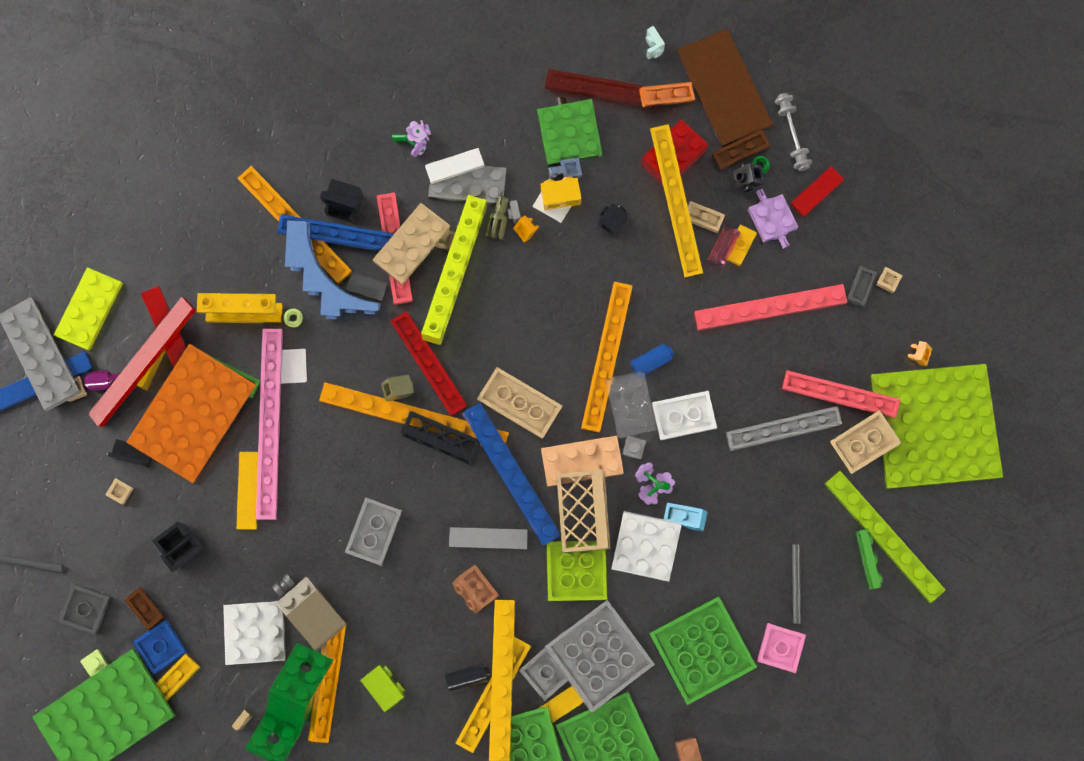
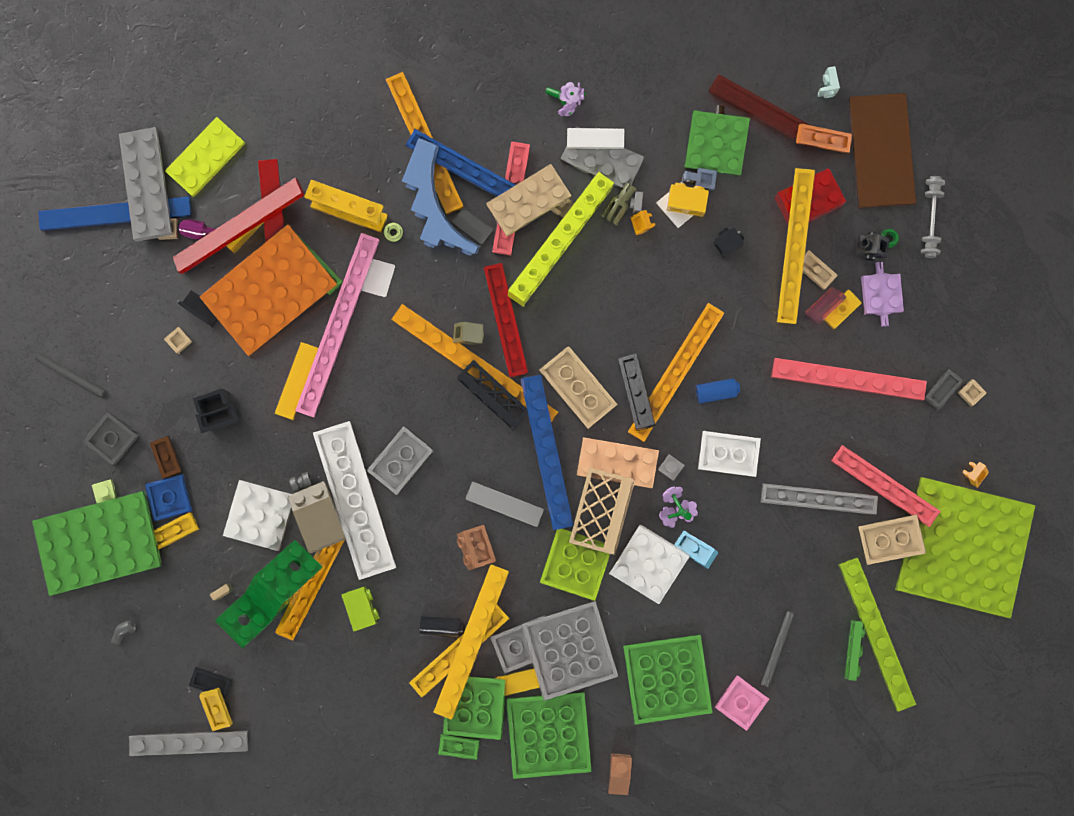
camera: 20 degrees right, 5 degrees up
black plate [320,179,364,224] -> none
clear brick [604,371,657,438] -> none
reddish brown plate [712,130,771,171] -> none
red tile [790,166,844,218] -> none
none -> white plate [313,421,397,580]
none -> plate [618,353,656,431]

